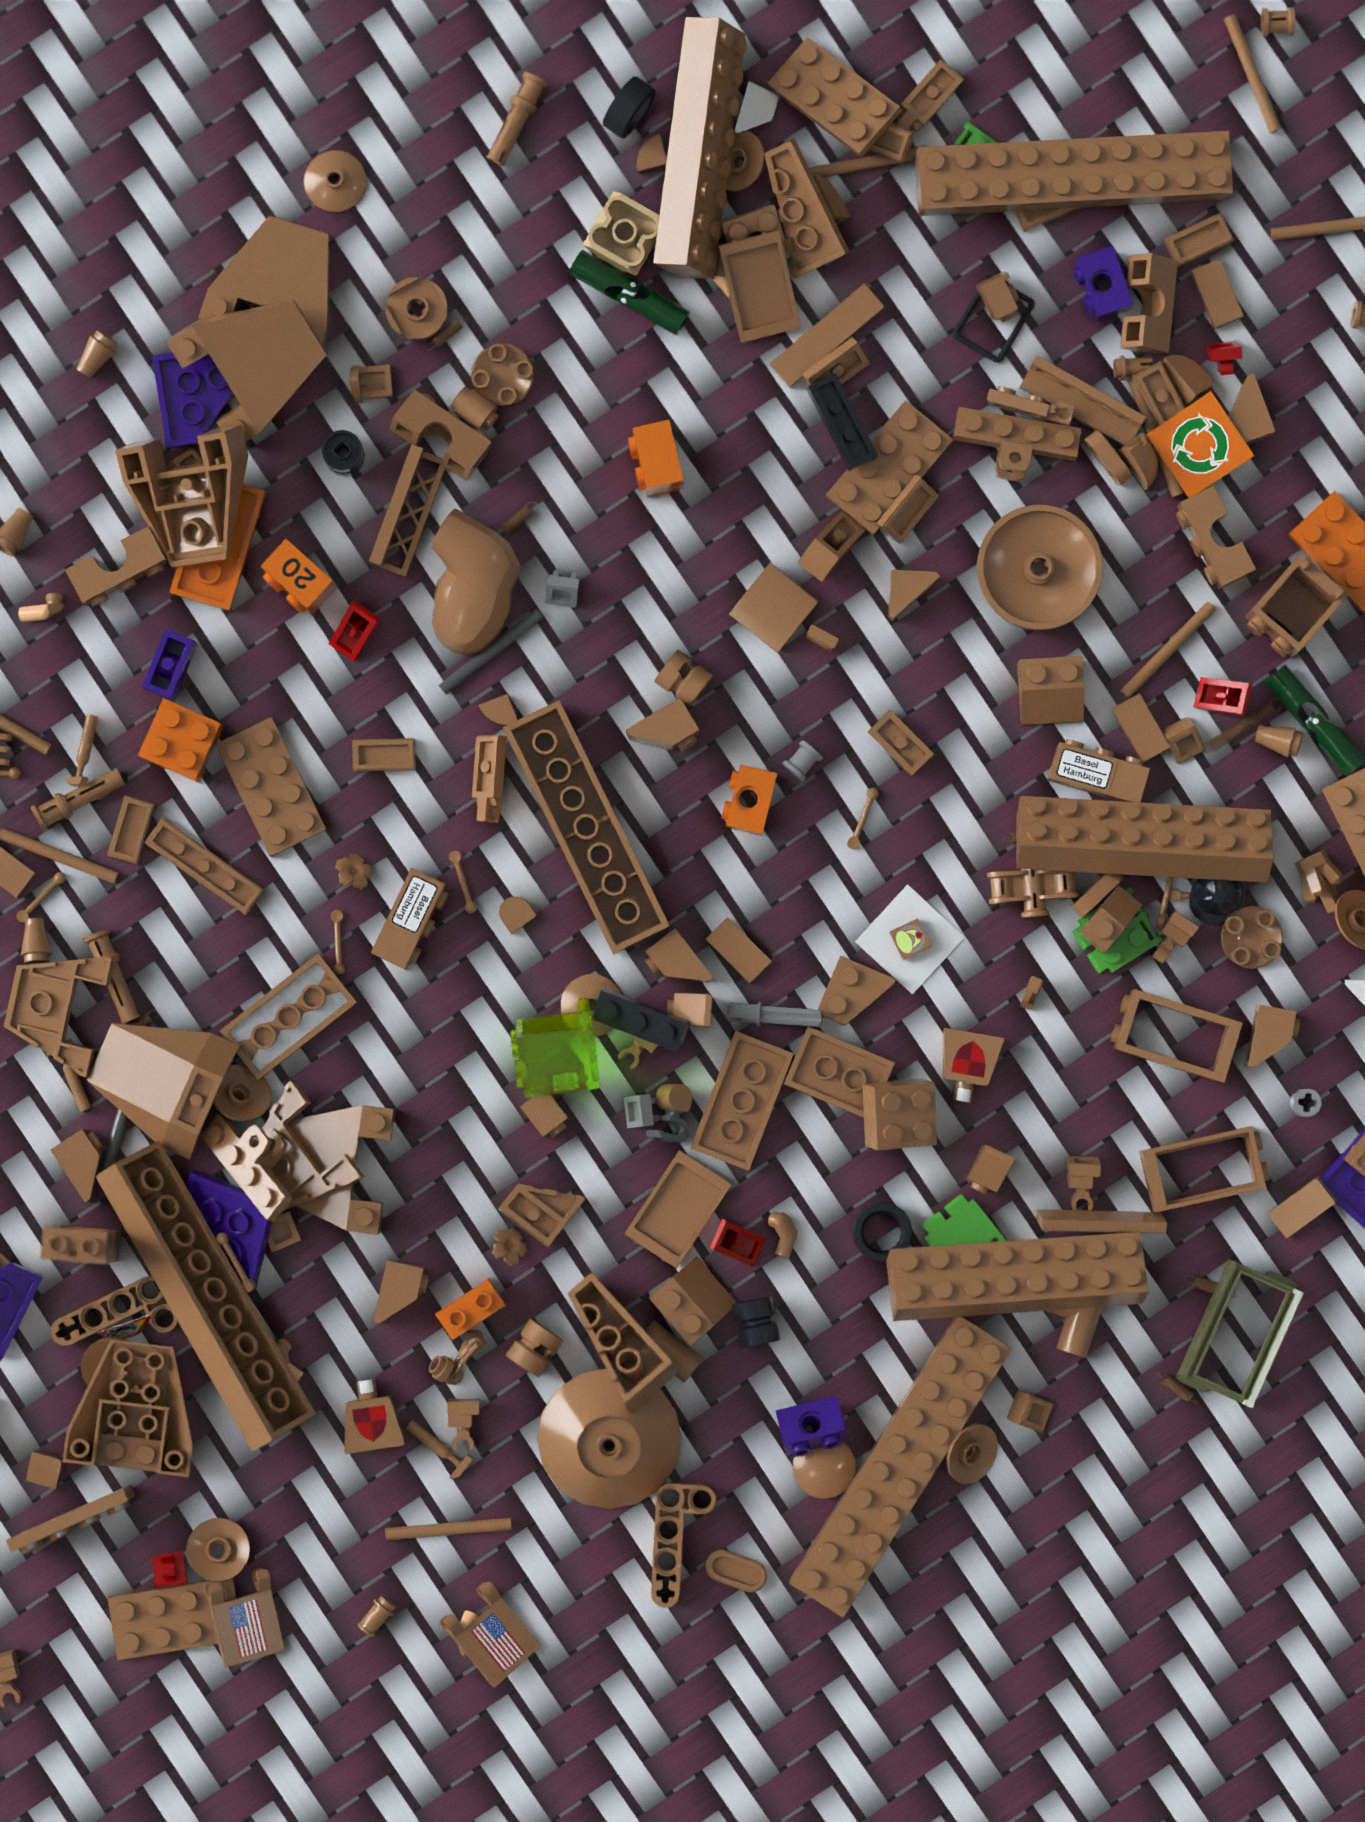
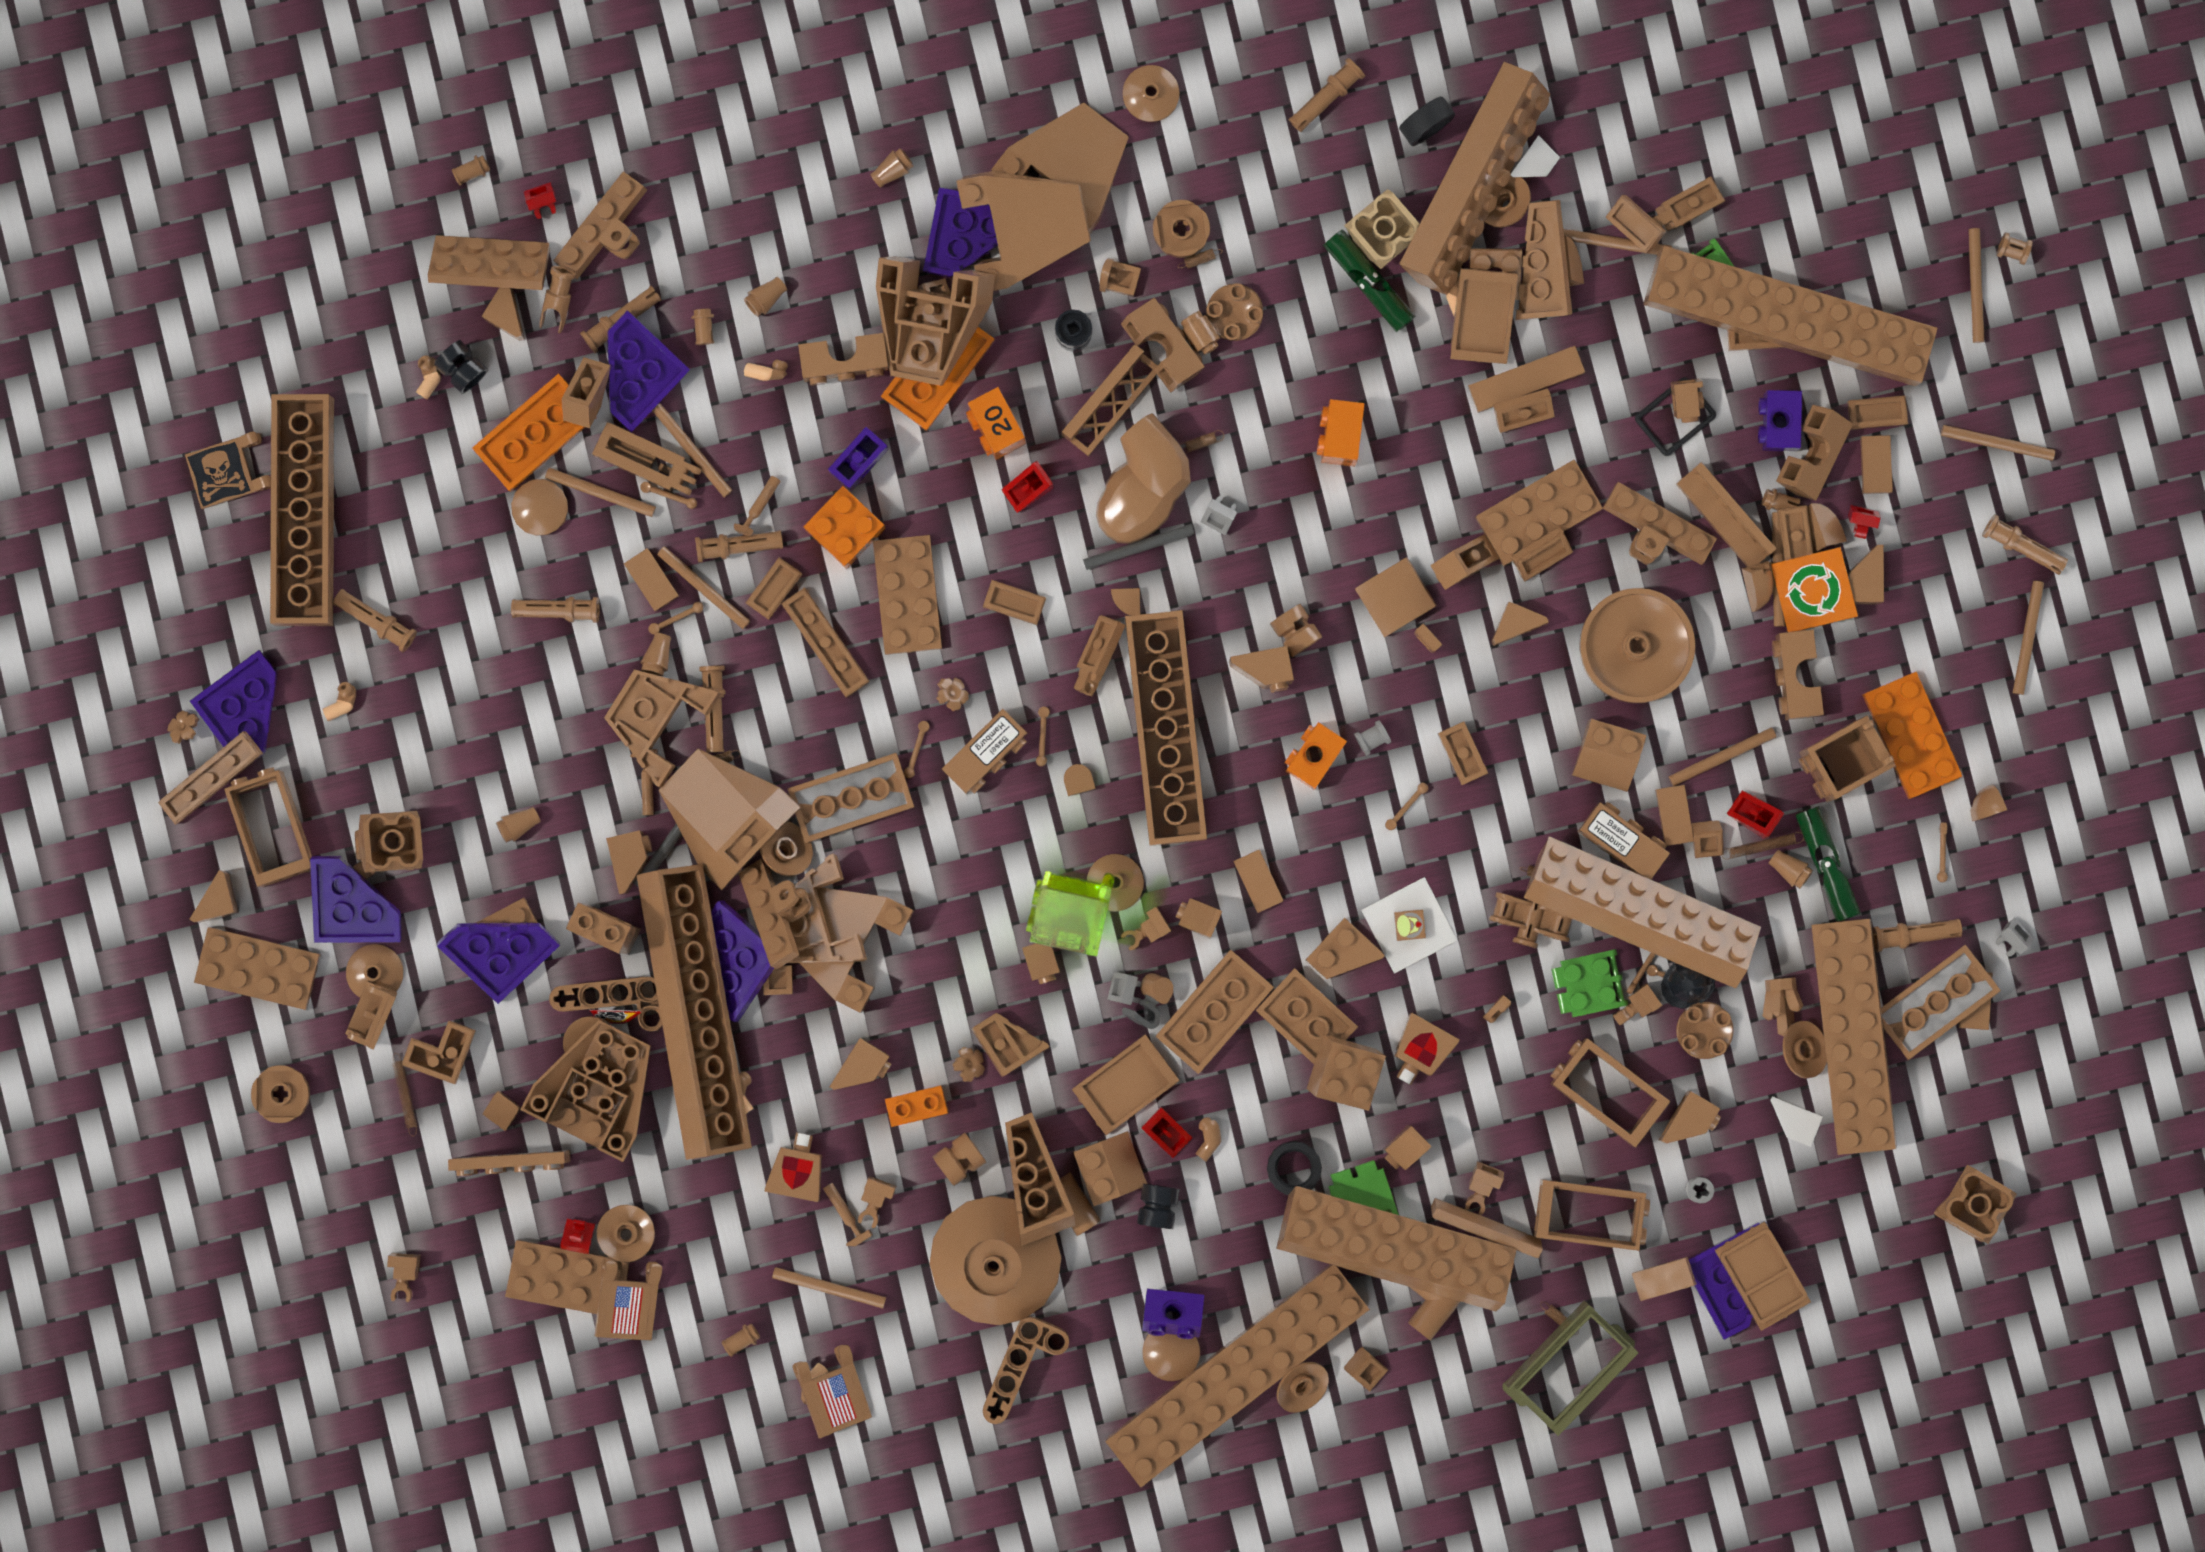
camera: 20 degrees right, 0 degrees up
medium nougat hinge [216,1232,255,1293] -> none
medium nougat piece [429,1330,486,1385] -> none
black plate [592,988,690,1052] -> none
medium nougat tile [637,134,667,173] -> none
medium nougat slope [644,928,714,983] -> none
medium nougat tile [706,1549,767,1592] -> none
light grey axle [728,1002,823,1027] -> none
medium nougat piece [767,37,902,158] -> none
black plate [806,373,879,472] -> none
medium nougat hinge [987,386,1075,426] -> none
medium nougat beam [1071,873,1124,917] -> none
medium nougat slope [1078,885,1142,953] -> none
medium nougat beam [1084,430,1132,486] -> none
medium nougat piece [1156,1372,1198,1404] -> none

